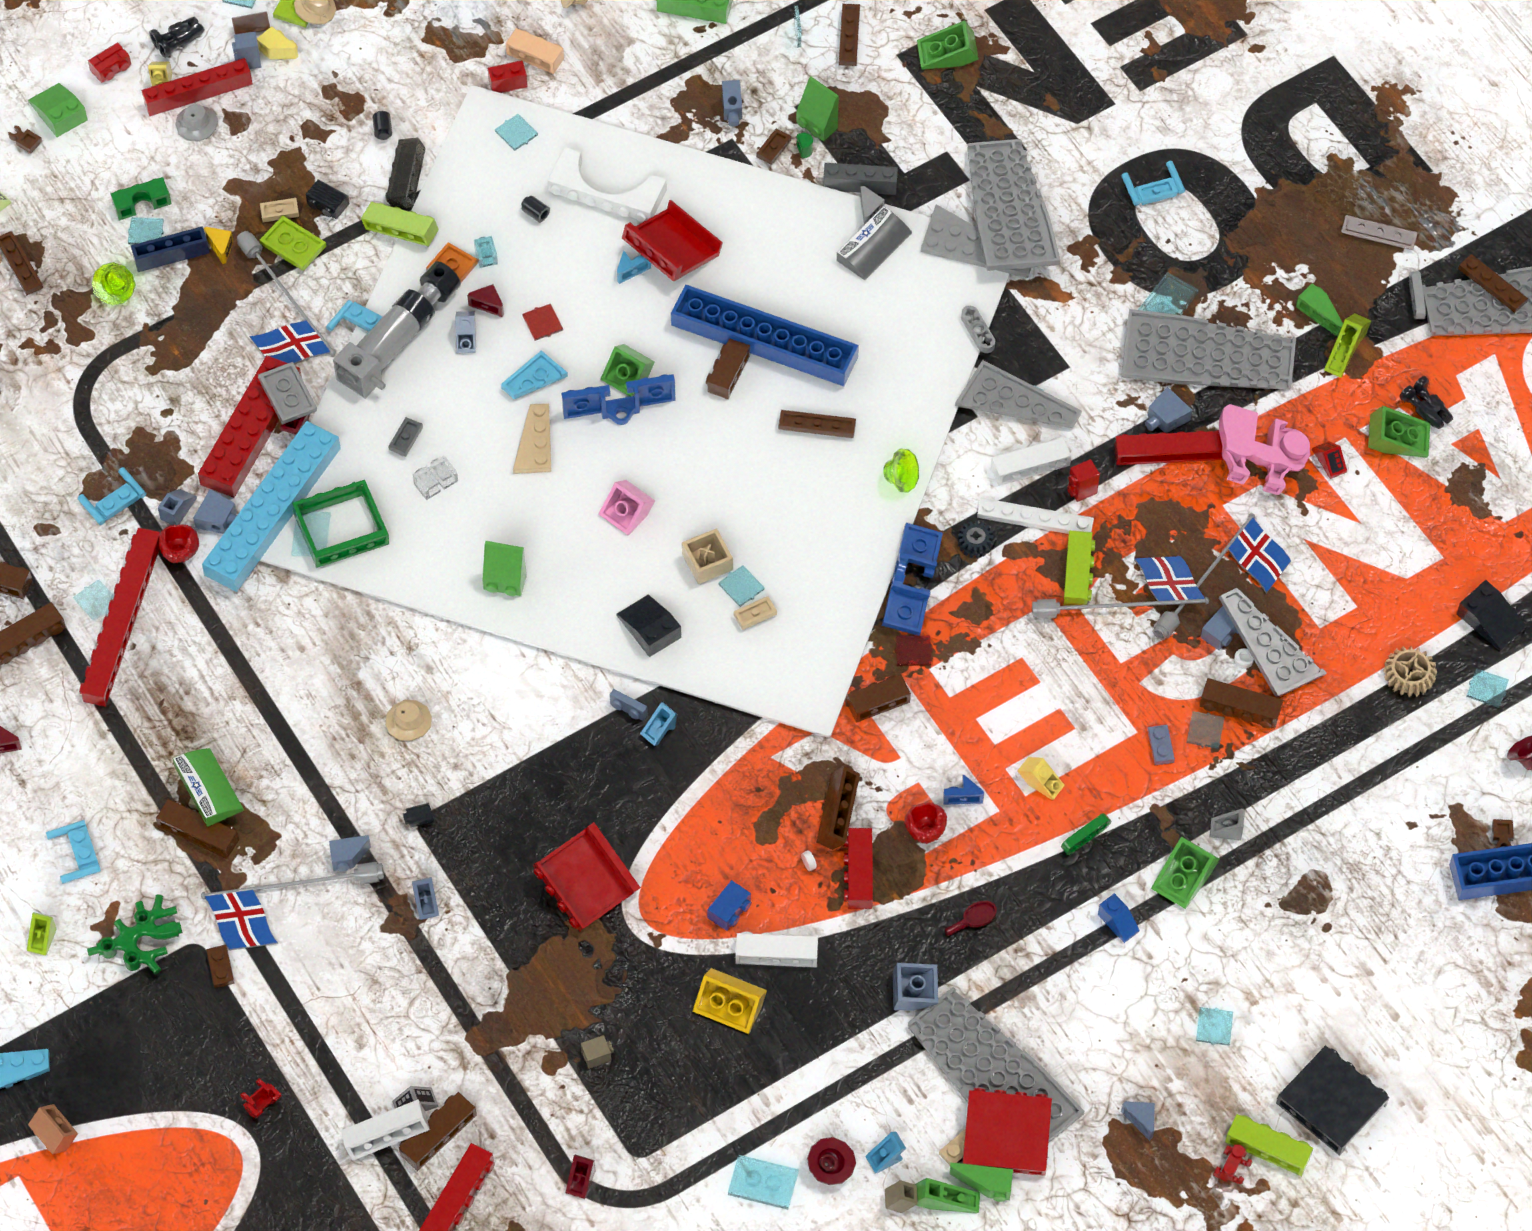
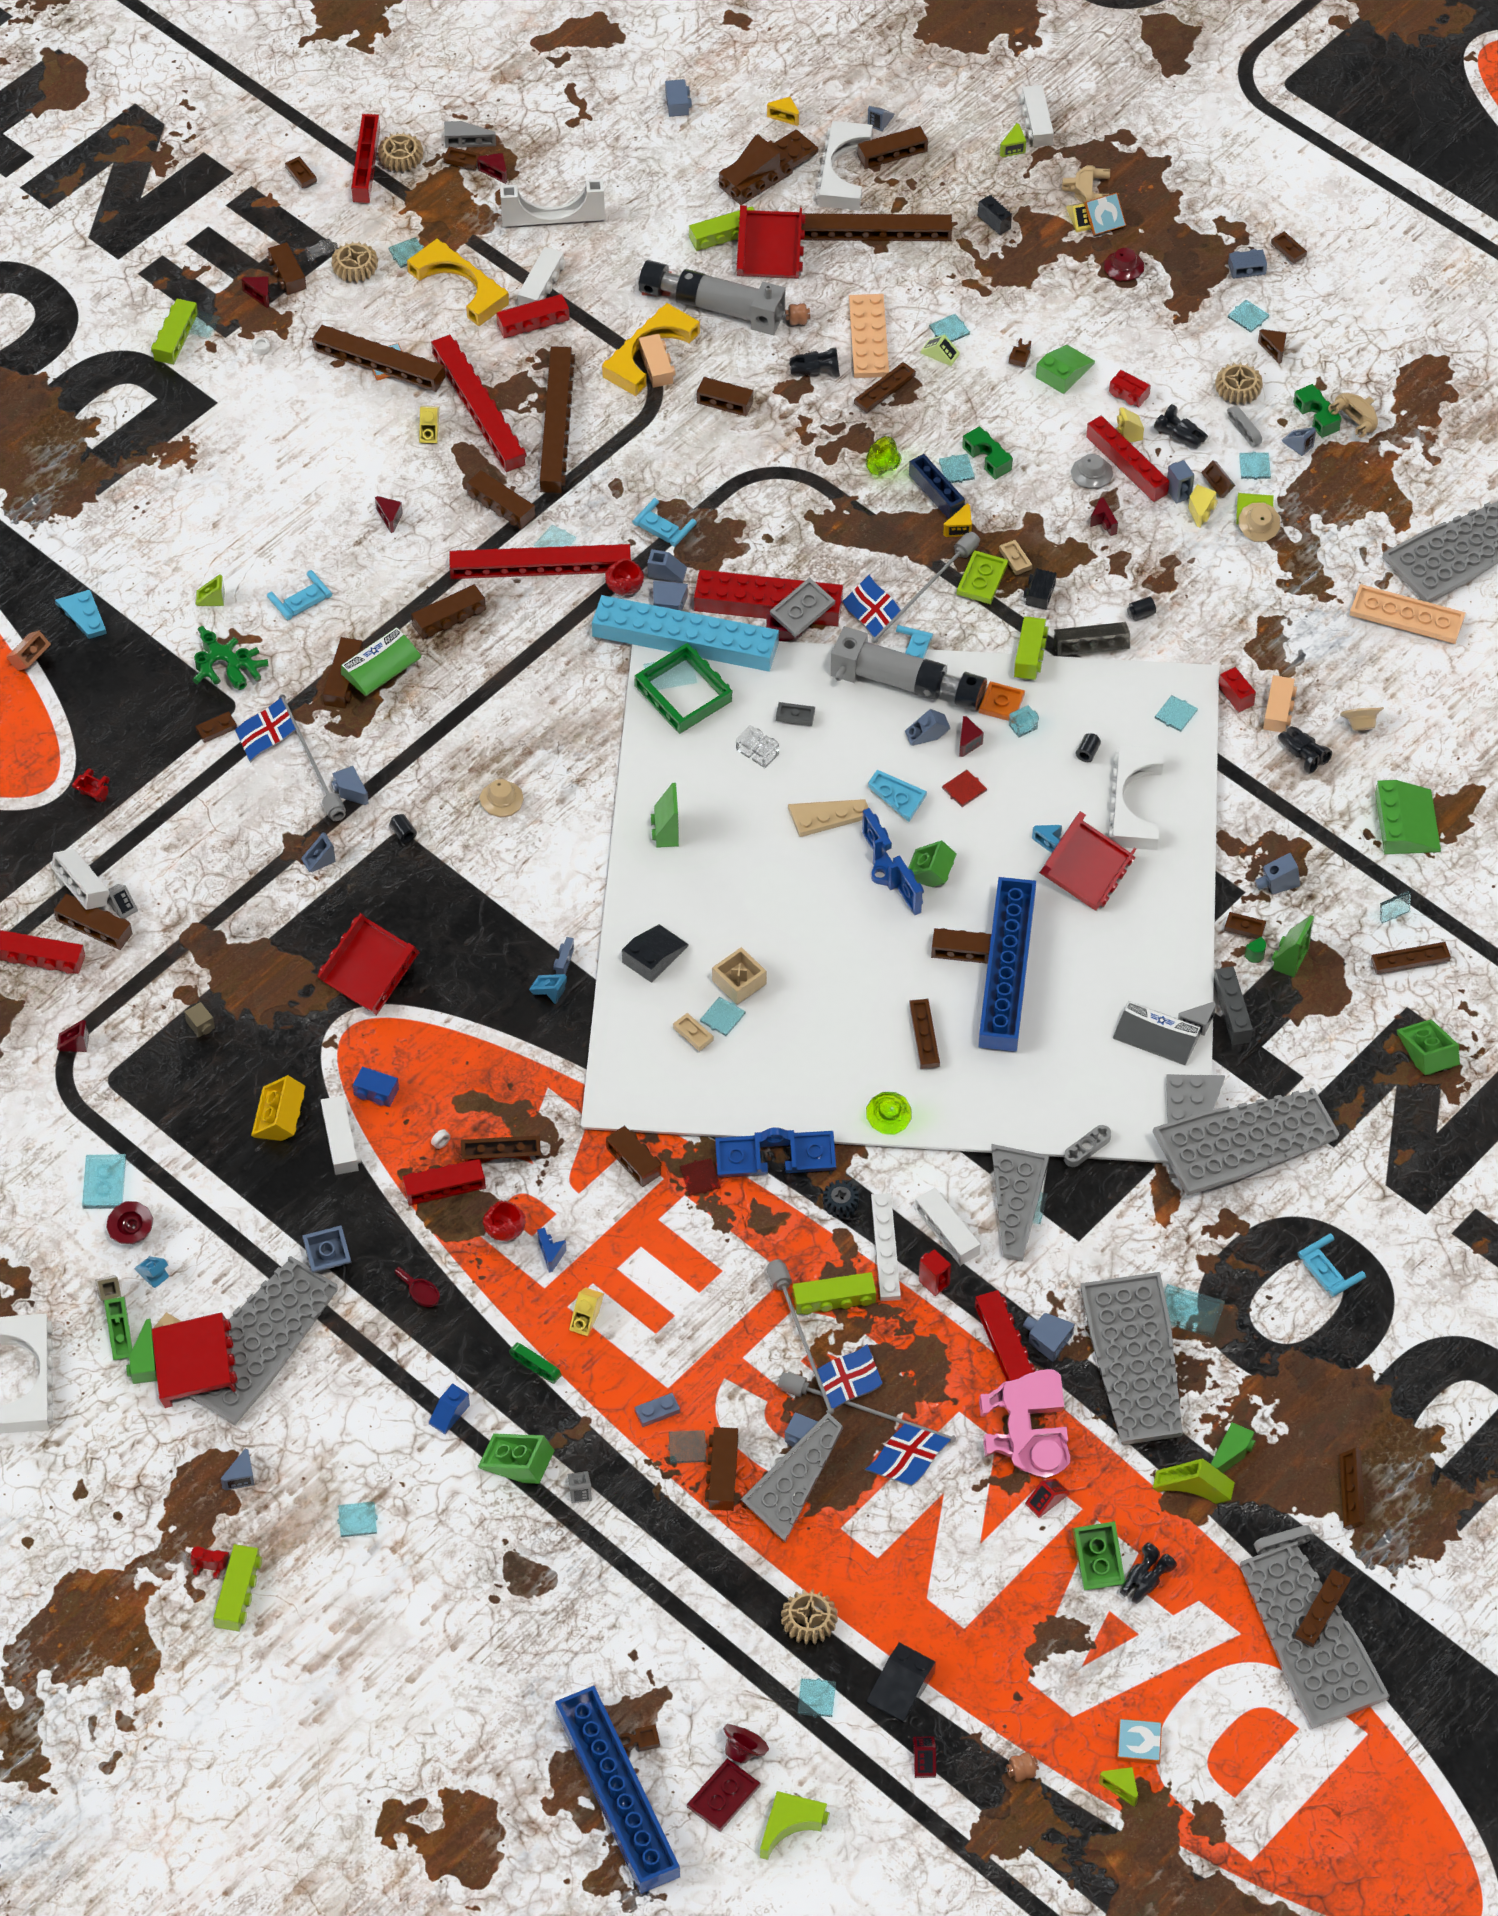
camera: 75 degrees right, 5 degrees down
bright pink slope [599,480,655,535] -> none
black panel [1276,1045,1390,1156] -> none
none -> reddish brown brick [411,584,486,640]
none -> dark red slope [1090,497,1118,536]
none -> black piece [1278,726,1332,774]

